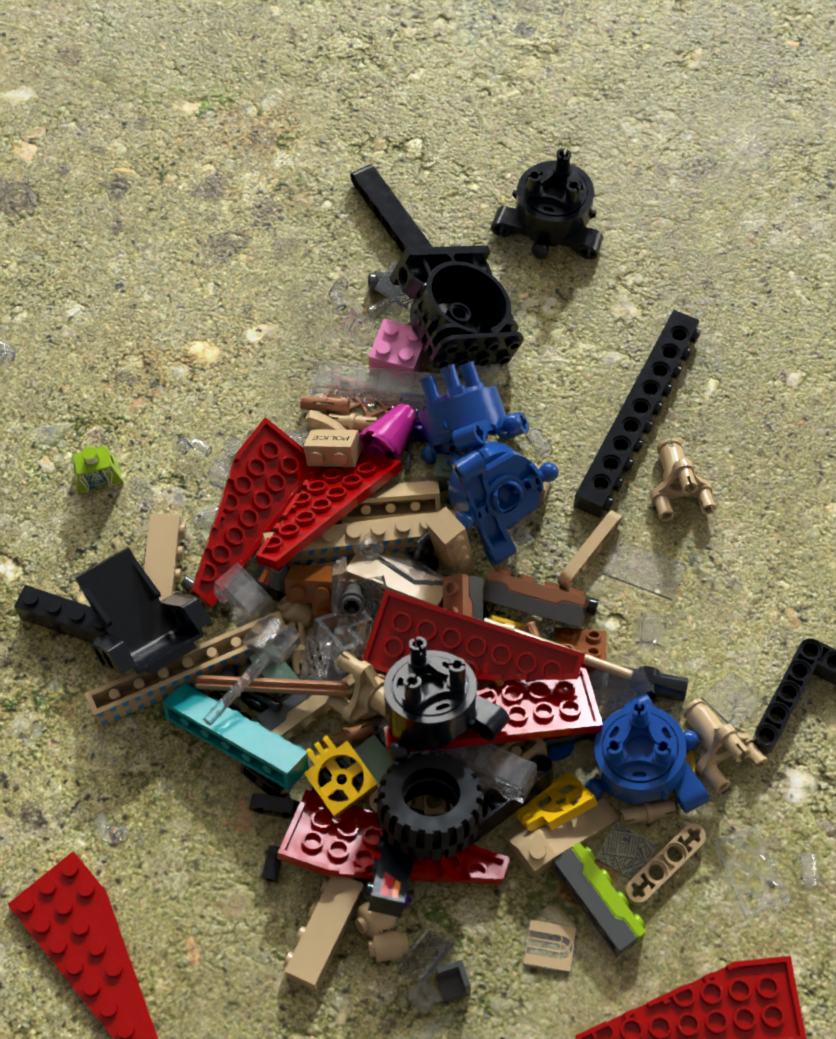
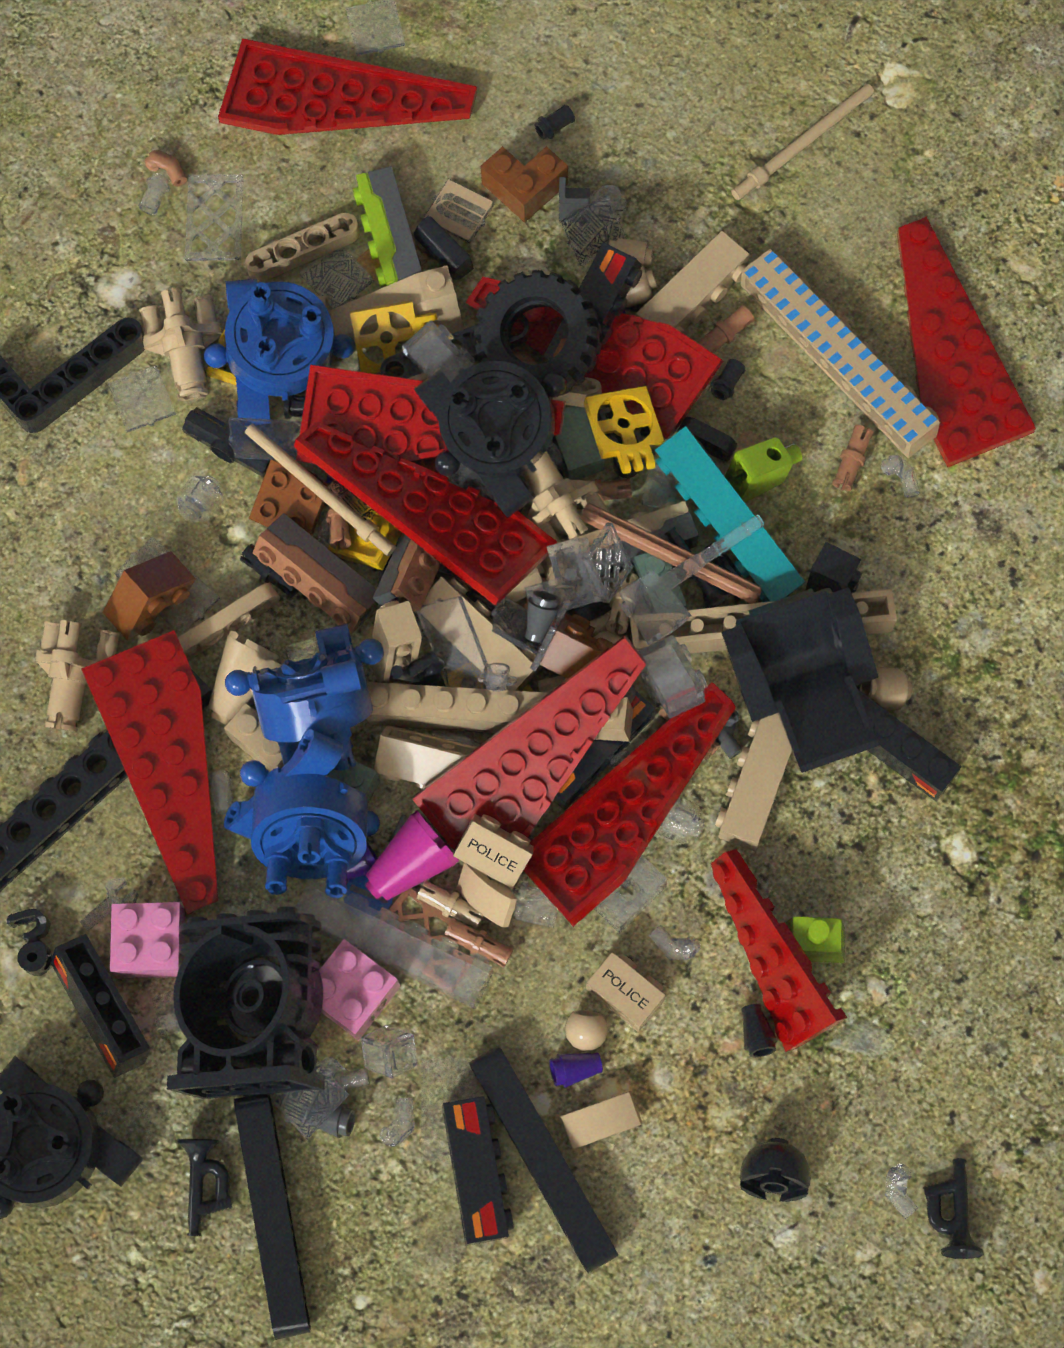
camera: 160 degrees left, 10 degrees up
none -> black leg [7,909,52,976]
none -> black brick [51,934,151,1078]
none -> clear bar [79,877,139,931]
none -> red wing [81,630,218,915]
none -> dark orange brick [102,551,196,640]
none -> bright pink brick [110,902,186,979]
none -> nougat arm [145,150,187,187]
none -> black piece [177,1139,232,1236]
none -> tan cone [208,630,286,725]
none -> black brick [413,215,474,280]
none -> black brick [442,1096,514,1246]
none -> black beam [468,1045,618,1274]
none -> dark orange brick [480,146,568,223]
none -> dark purple cone [549,1052,603,1088]
none -> tan slope [561,1091,643,1149]
none -> tan piece [565,1010,608,1051]
none -> tan brick [586,952,666,1032]
none -> nougat pin [697,305,755,353]
none -> red wing [710,849,847,1052]
none -> lime torso [725,437,802,503]
none -> black cylinder [740,1138,811,1202]
none -> tan brick [741,249,940,458]
none -> black cone [741,1003,778,1058]
none -> black brick [805,542,863,593]
none -> nougat pin [832,425,874,491]
none -> tan head [860,667,912,711]

